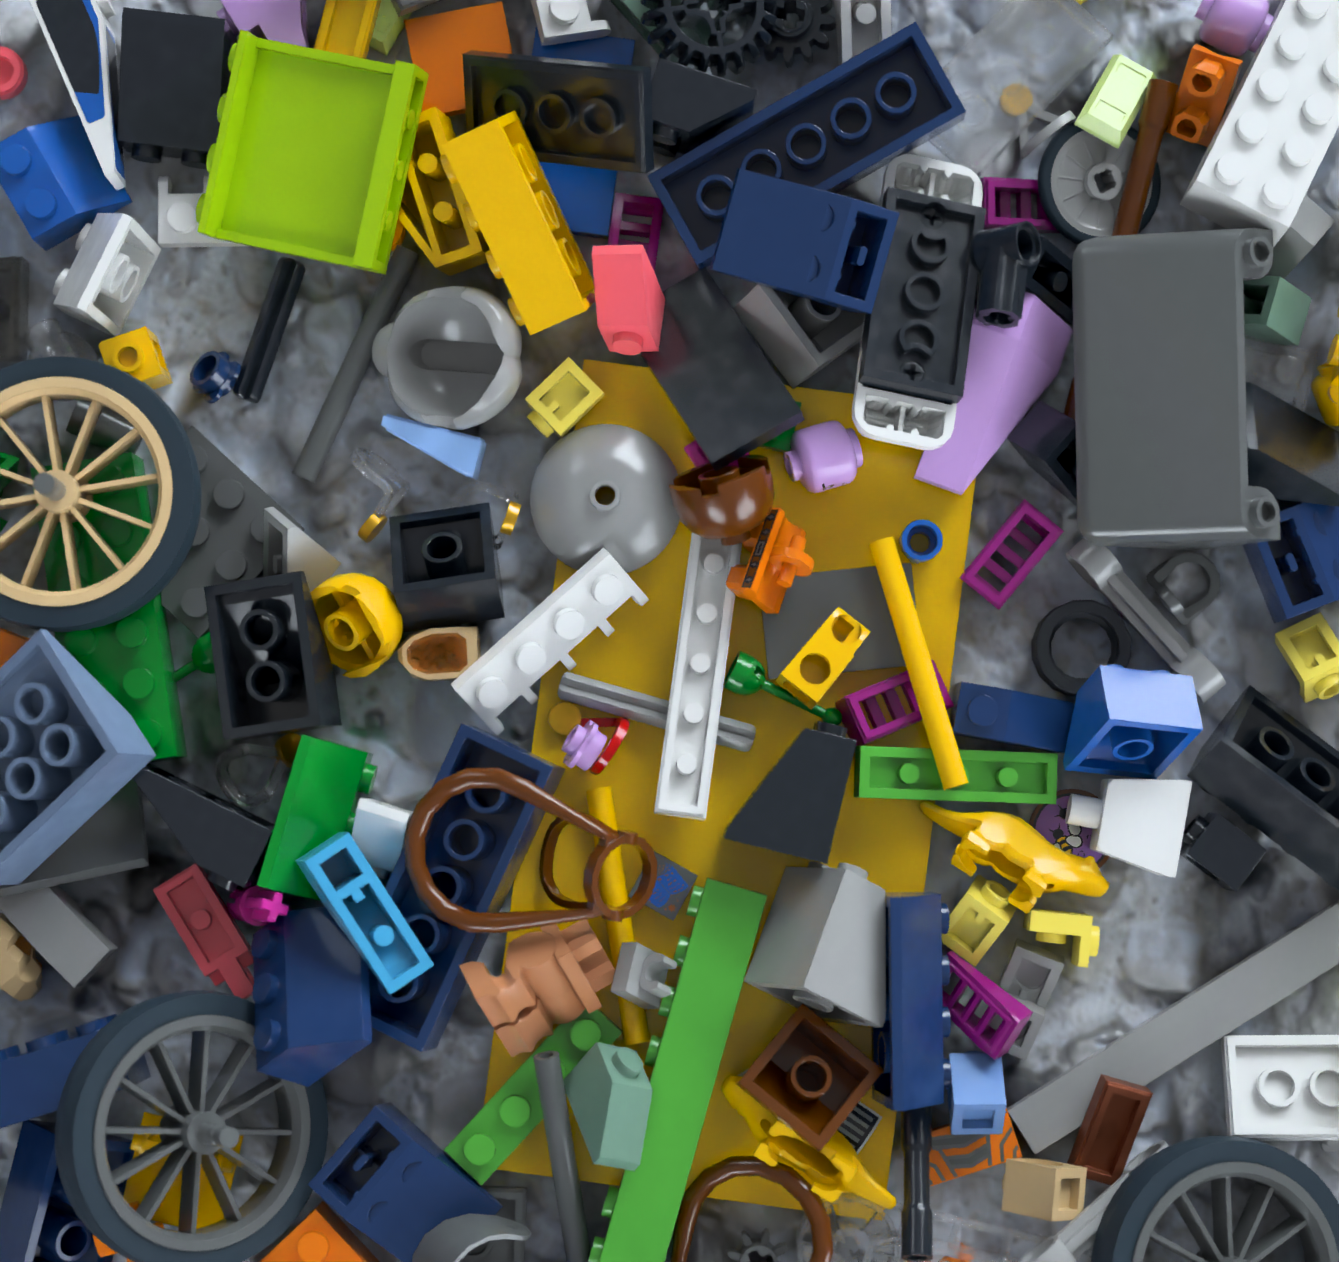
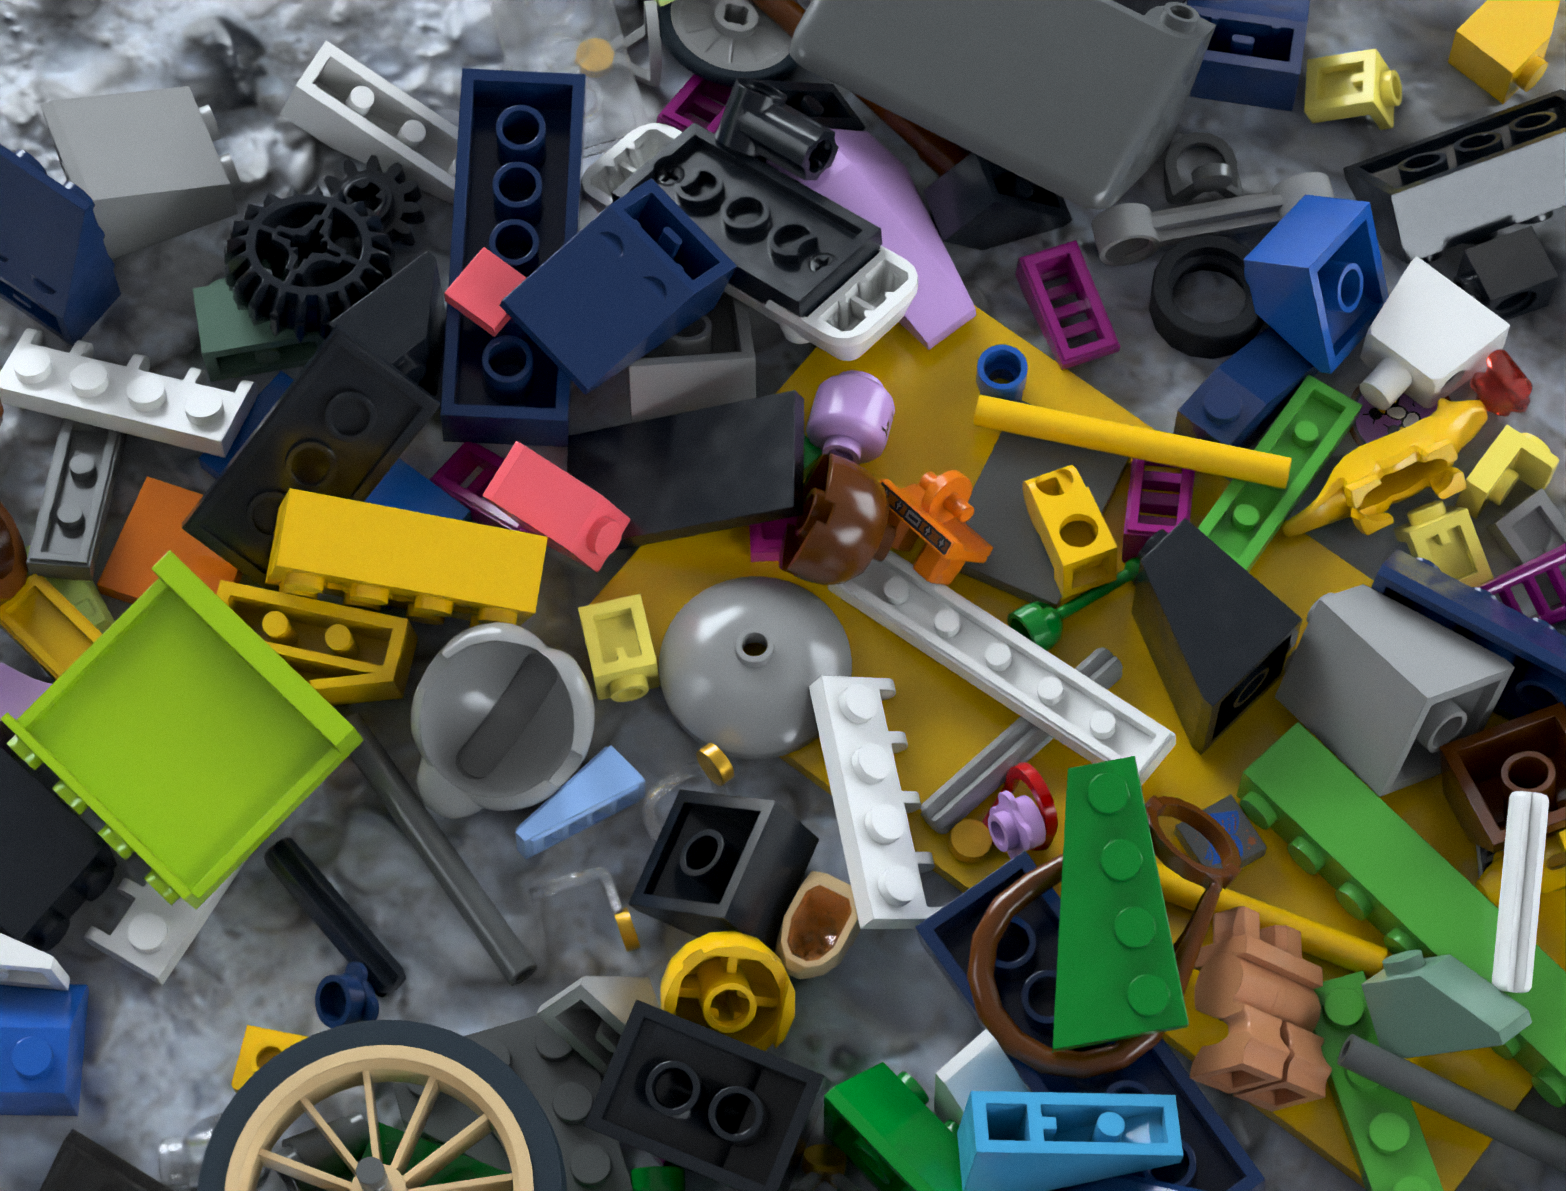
camera: 60 degrees left, 20 degrees down
white slope [53,213,162,337] -> none
light grey tile [610,942,677,1009] -> none
none -> coral tile [444,247,526,337]
none -> green wing [1052,756,1189,1052]
none -> clear red plate [1470,349,1533,417]
none -> white axle [1492,791,1549,993]

